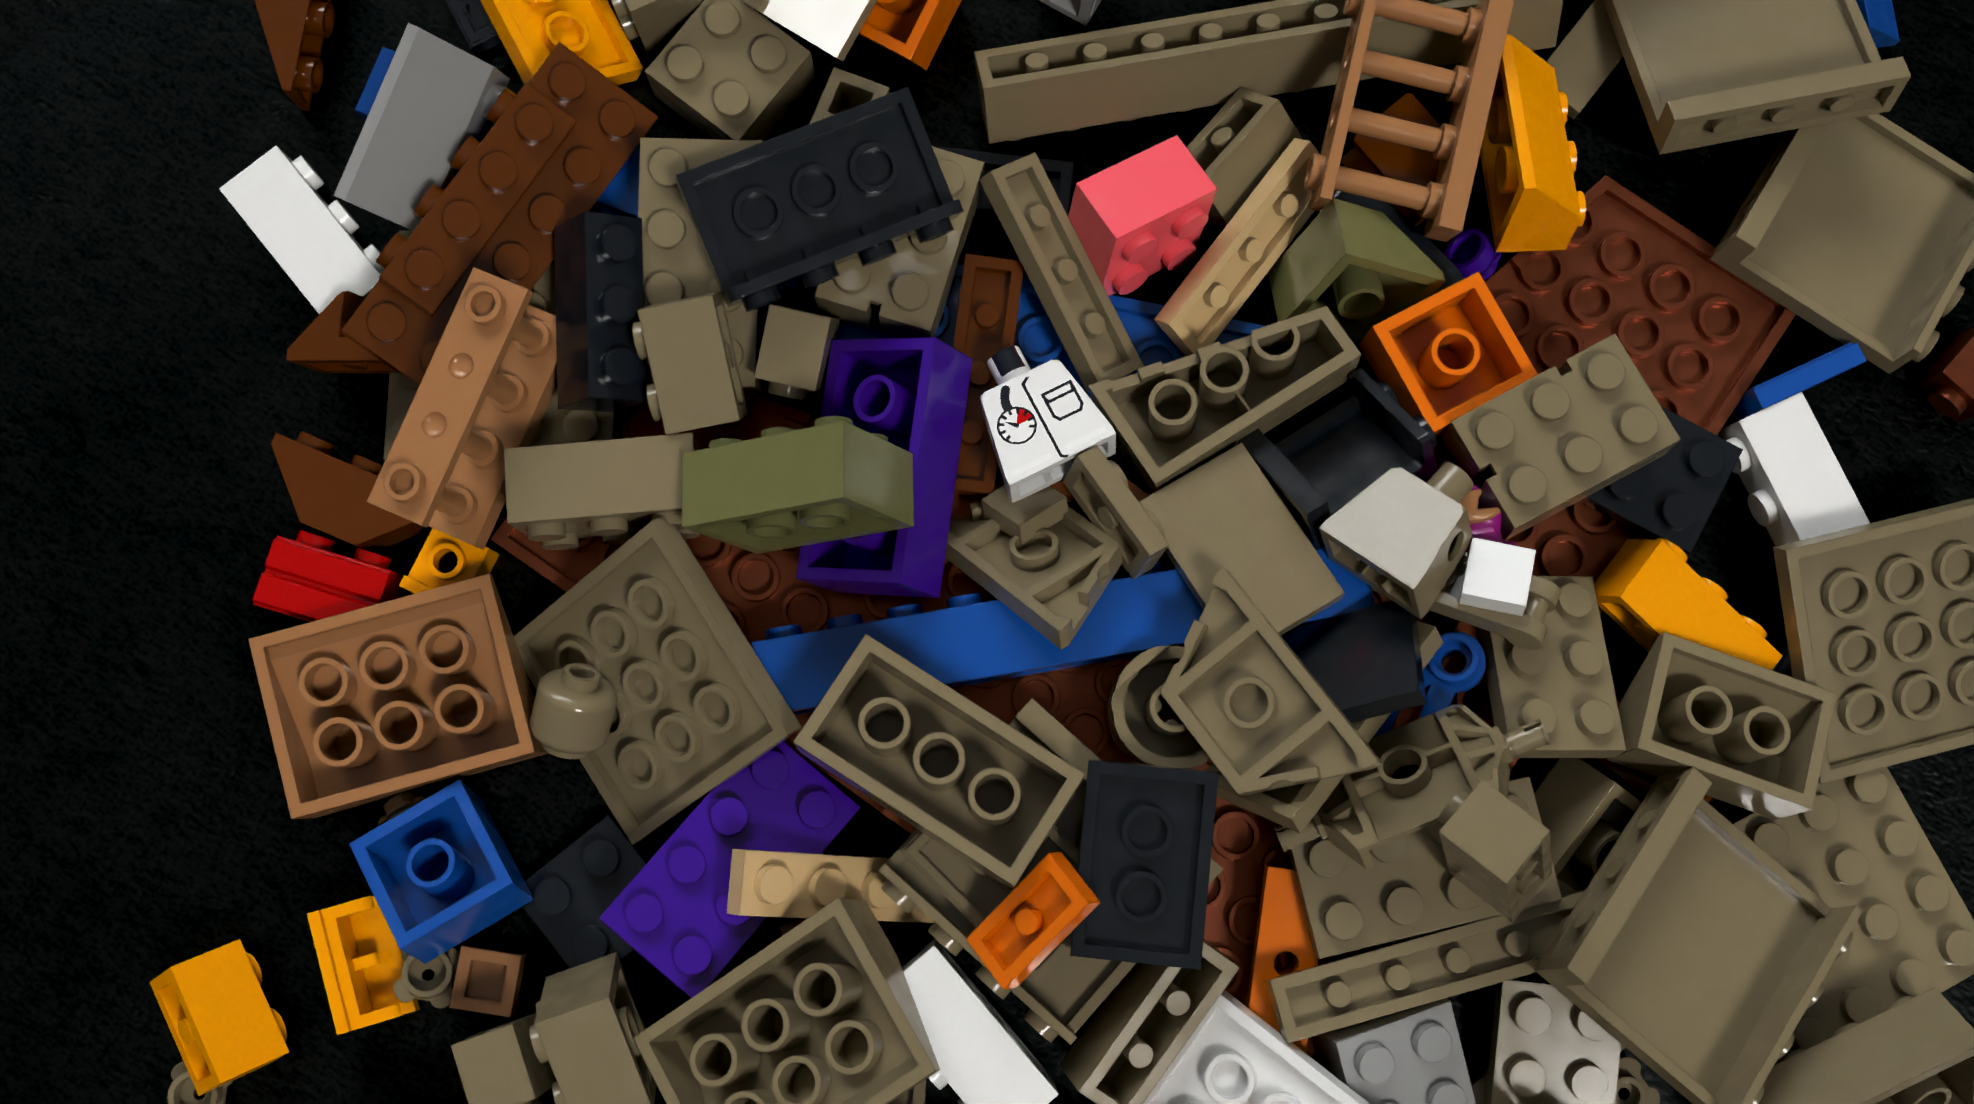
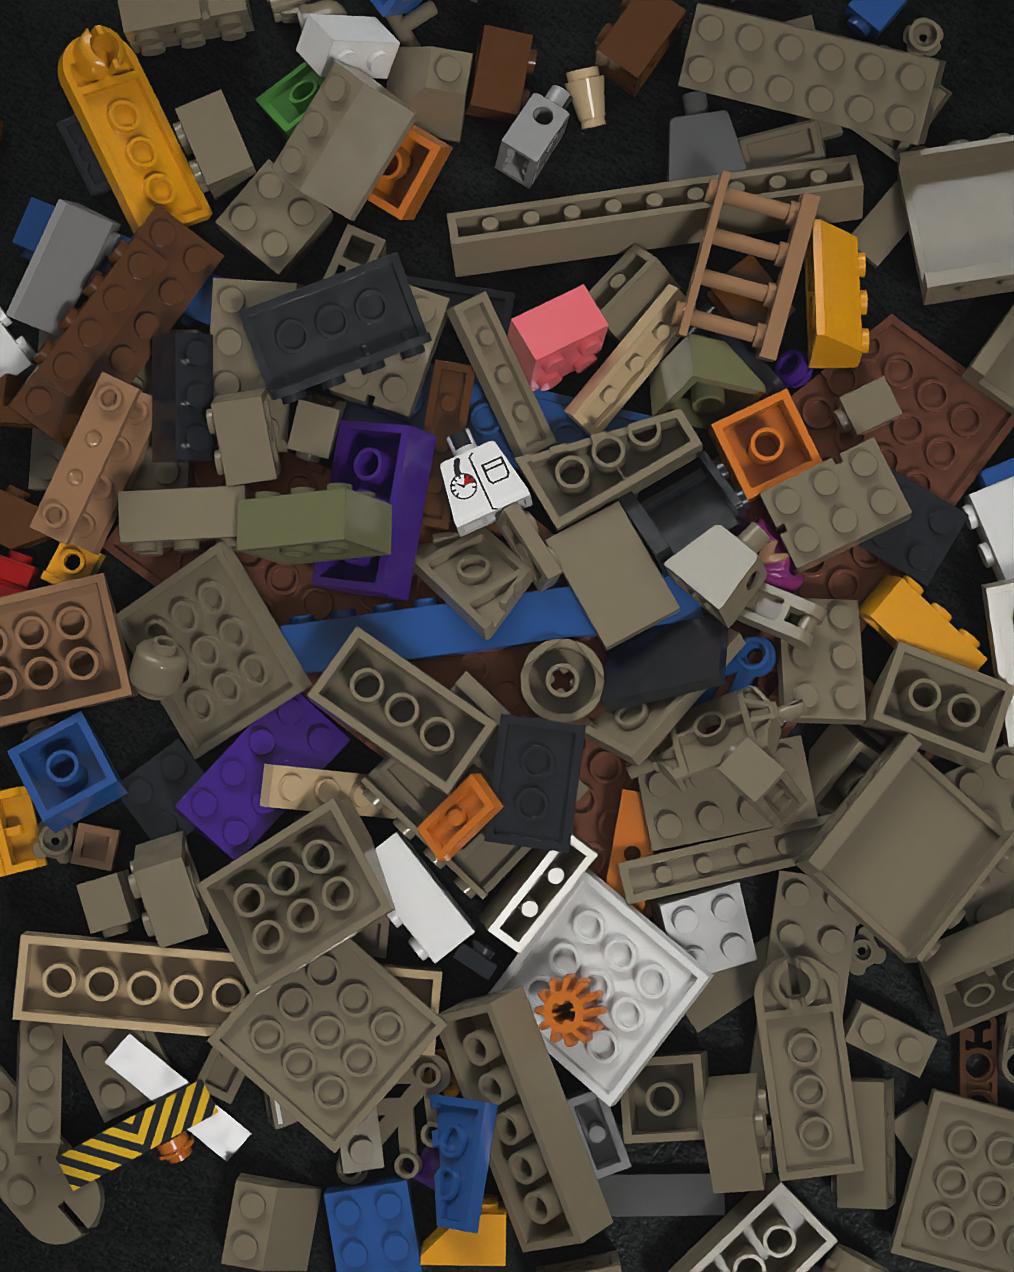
camera: 10 degrees right, 5 degrees up
dark tan tile [981,485,1068,545] -> none
dark tan wing [1161,567,1382,796] -> none
white tile [1459,537,1536,617] -> none
none -> dark tan brick [833,376,902,440]

